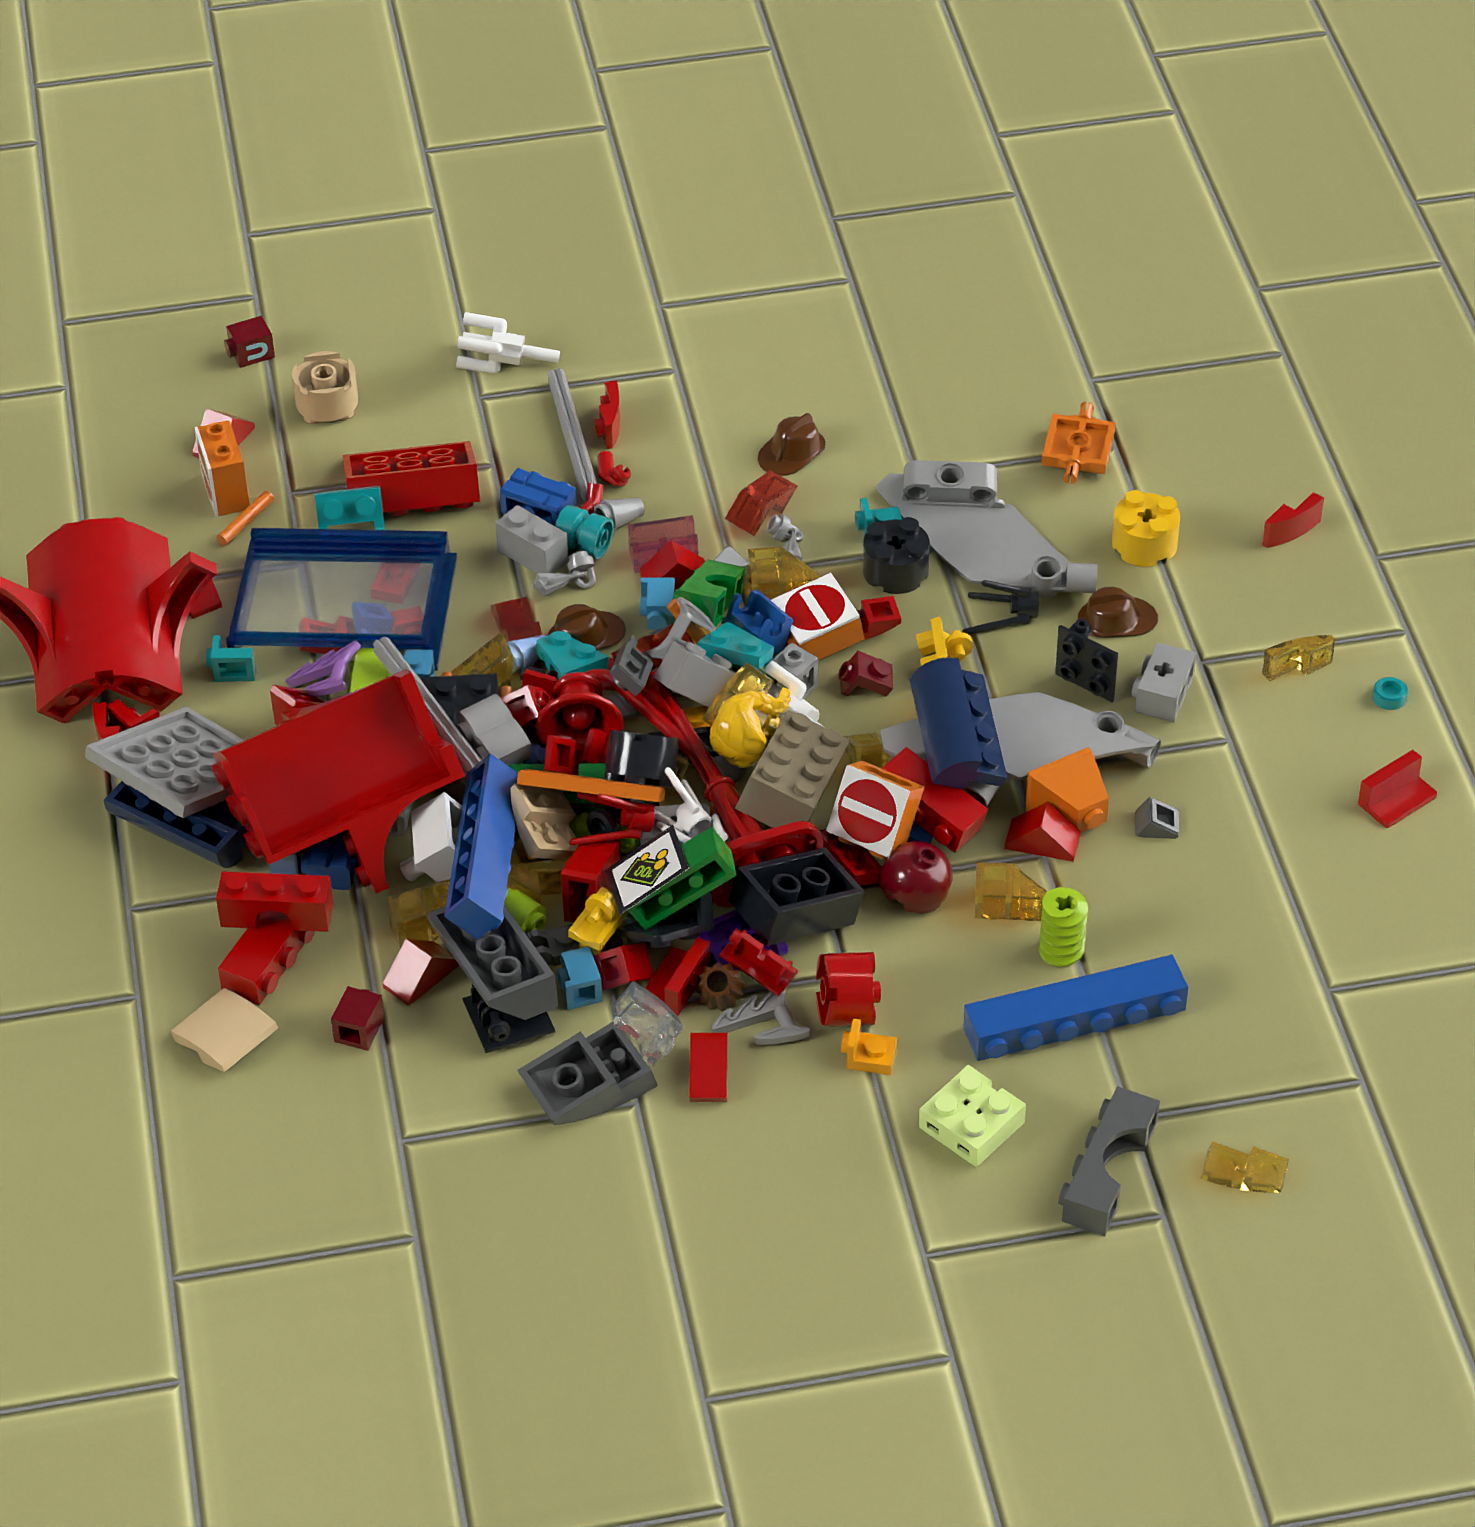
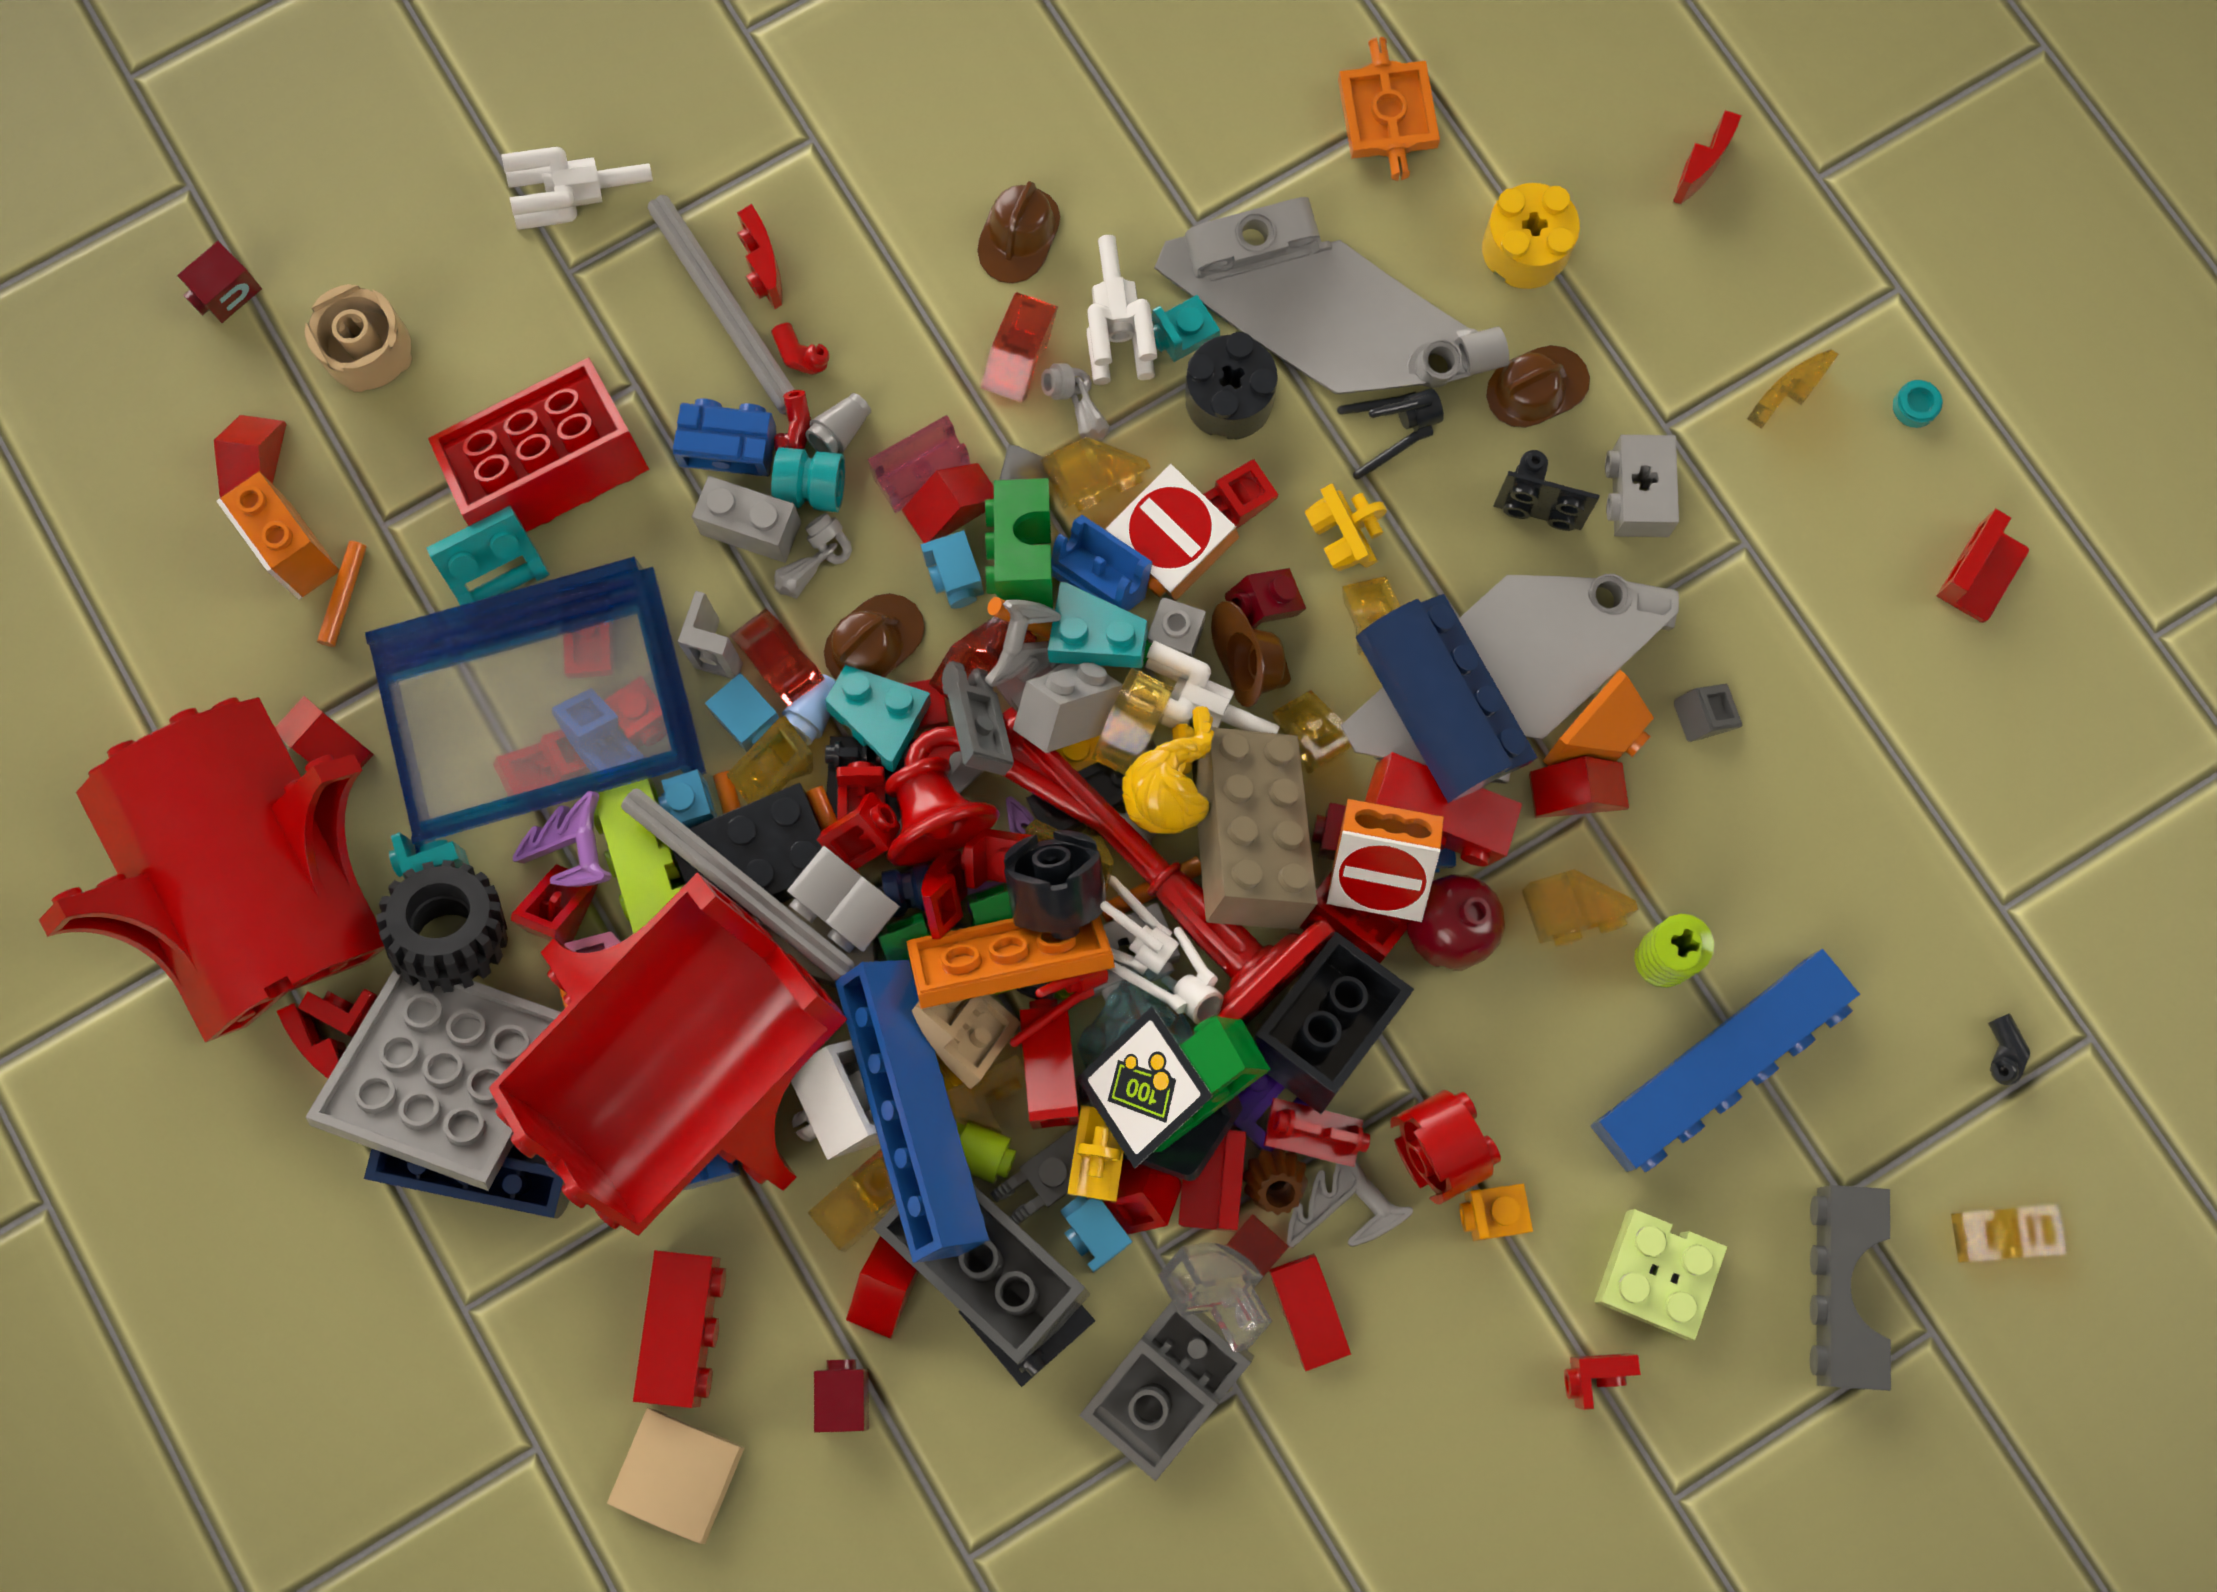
camera: 20 degrees left, 30 degrees up
red arch [216,871,334,932] -> none
none -> black tyre [377,860,508,993]
none -> light grey panel [678,591,743,679]
none -> dark azure brick [705,673,781,754]
none -> white plant [1087,235,1157,385]
none -> reddish brown piece [1211,601,1291,708]
none -> clear red tile [1220,1214,1289,1284]
none -> red bracket [1564,1353,1641,1410]
none -> black arm [1988,1013,2030,1085]

